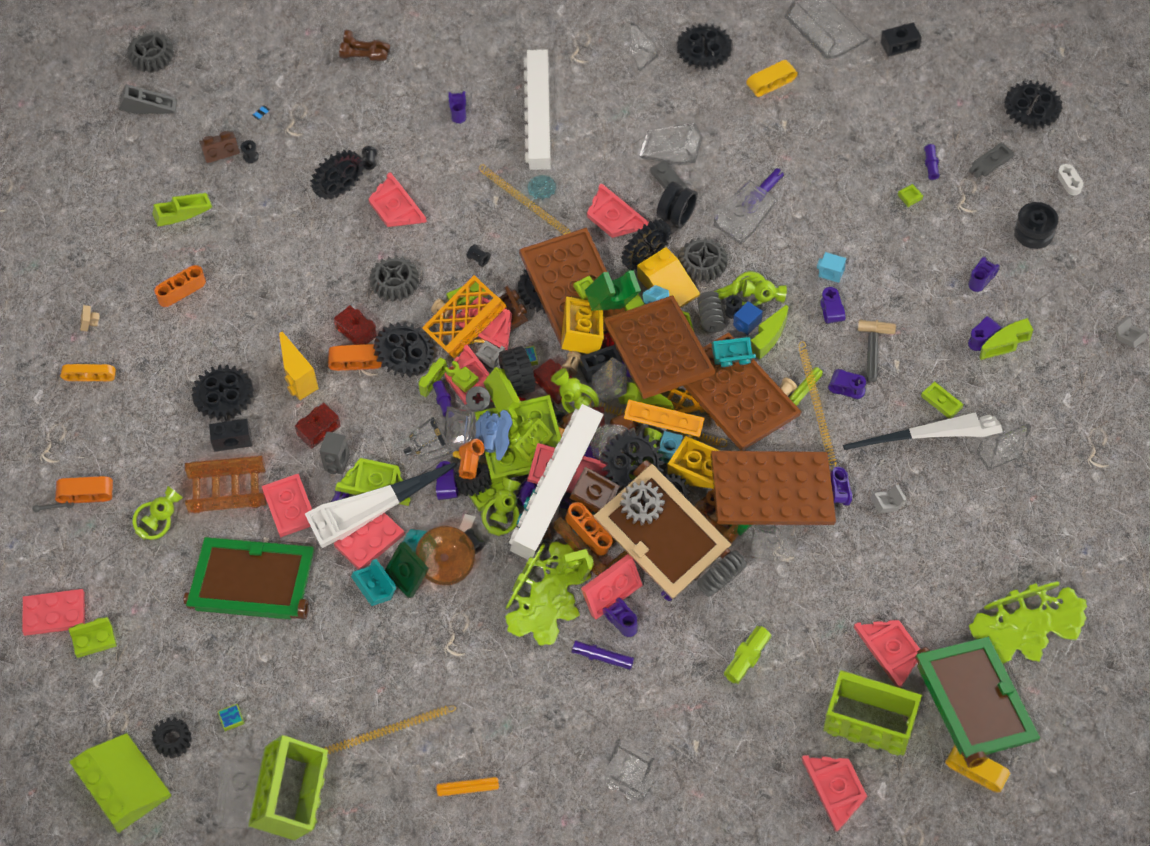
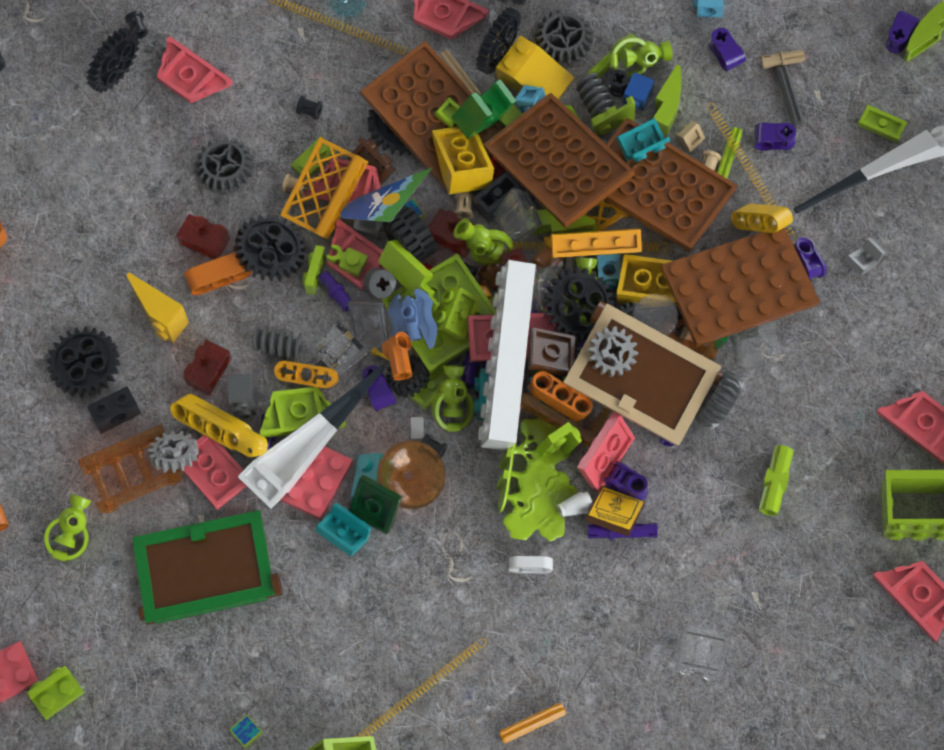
camera: 15 degrees left, 10 degrees up
none -> light grey gear [148,431,199,473]
none -> yellow piece [170,394,268,457]
none -> dark grey piece [253,325,302,361]
none -> light orange beam [274,361,339,388]
none -> sticker [341,167,433,222]
none -> tan axle [439,49,482,96]
none -> white beam [509,556,553,574]
none -> white cone [557,491,593,517]
none -> yellow tile [586,486,645,537]
none -> lime wing [591,96,635,135]
none -> clear tile [633,294,678,336]
none -> tan tile [675,121,705,153]
none -> yellow beam [731,203,793,233]

